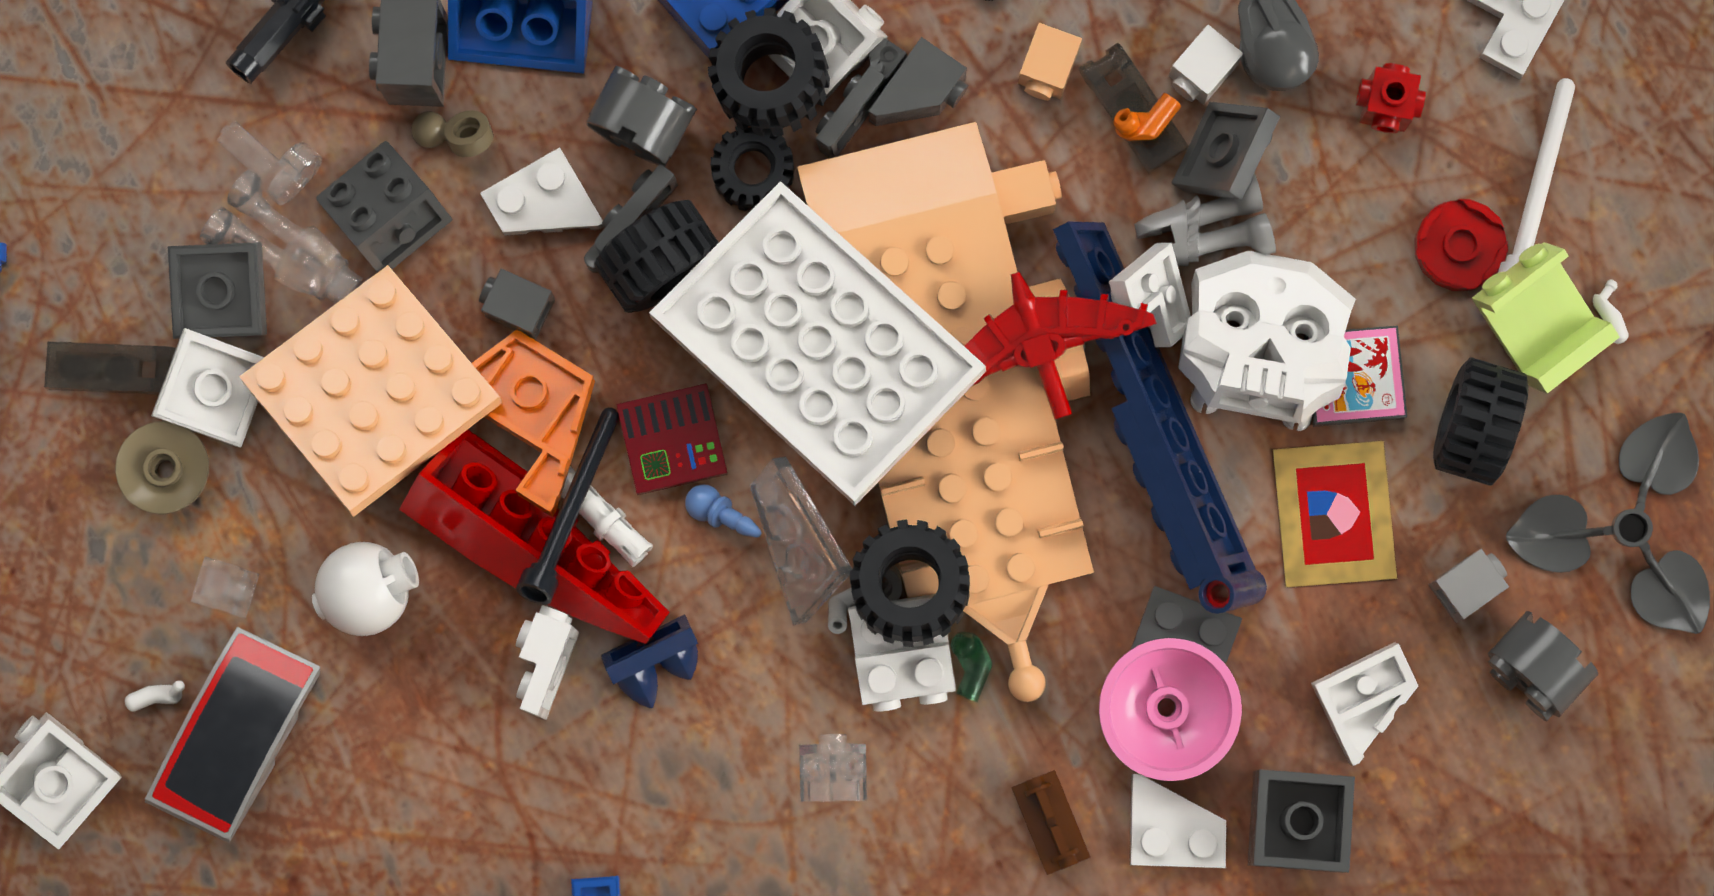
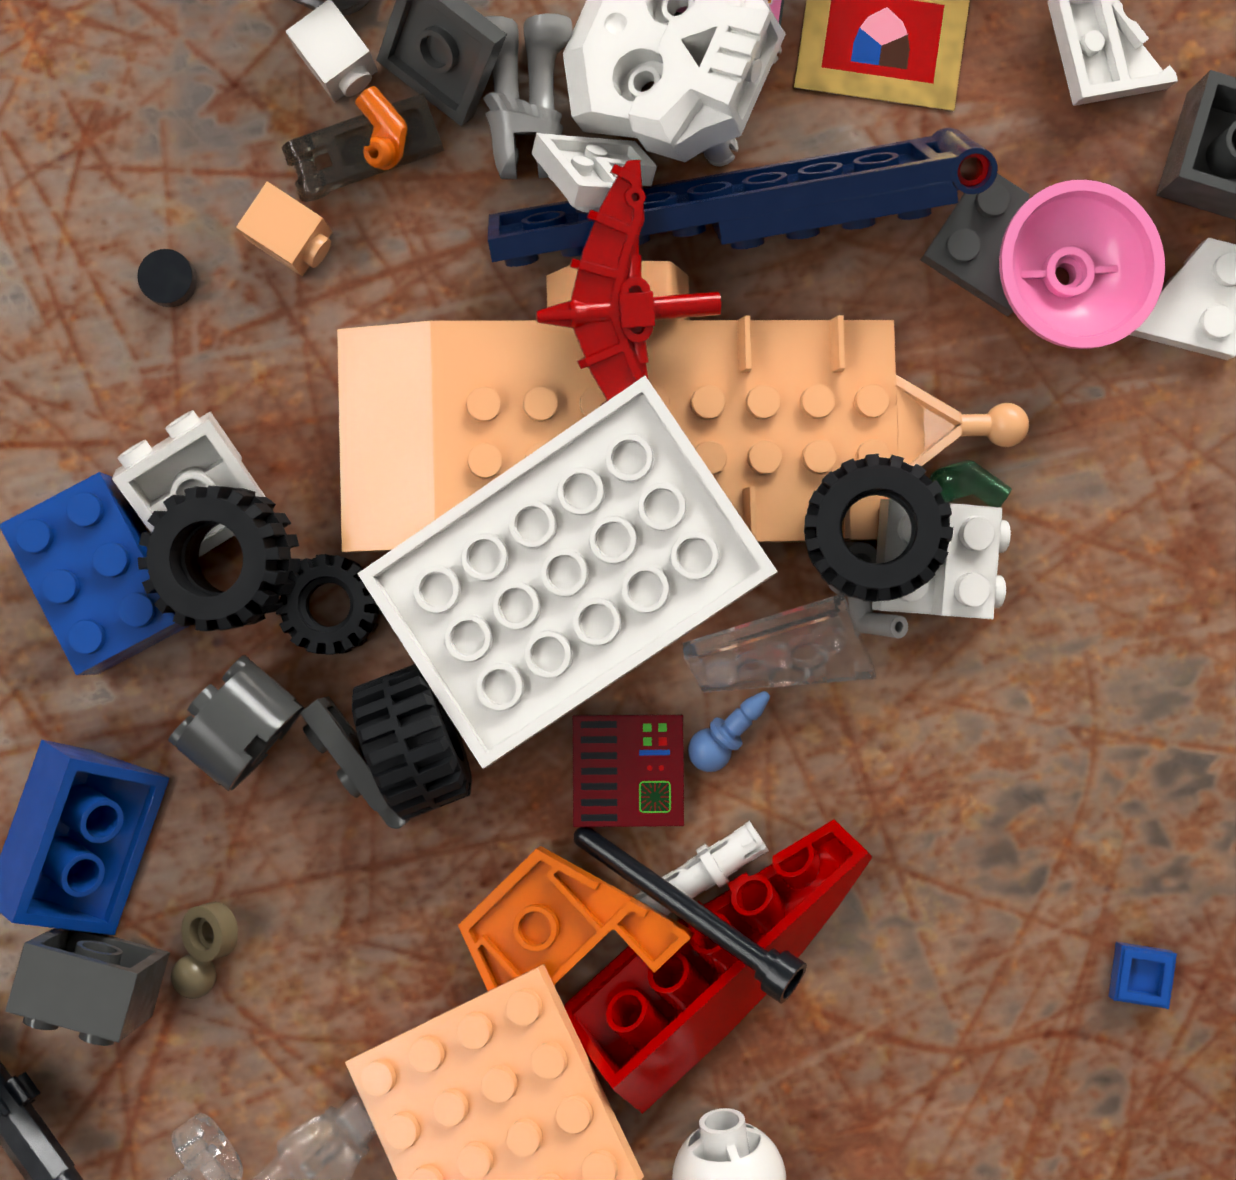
camera: 80 degrees left, 5 degrees up
dark grey bracket [316,141,453,273] -> none
dark grey brick [479,268,555,340] -> none
white wing [480,147,603,235] -> none
white plate [516,605,580,720] -> none
dark blue tile [601,614,698,708] -> none
clear brick [799,734,867,802] -> none
dark grey hinge [815,38,907,158] -> none
dark grey slope [868,37,969,126] -> none
light nougat brick [992,160,1062,225] -> none
reddish brown hinge [1011,770,1091,875] -> none

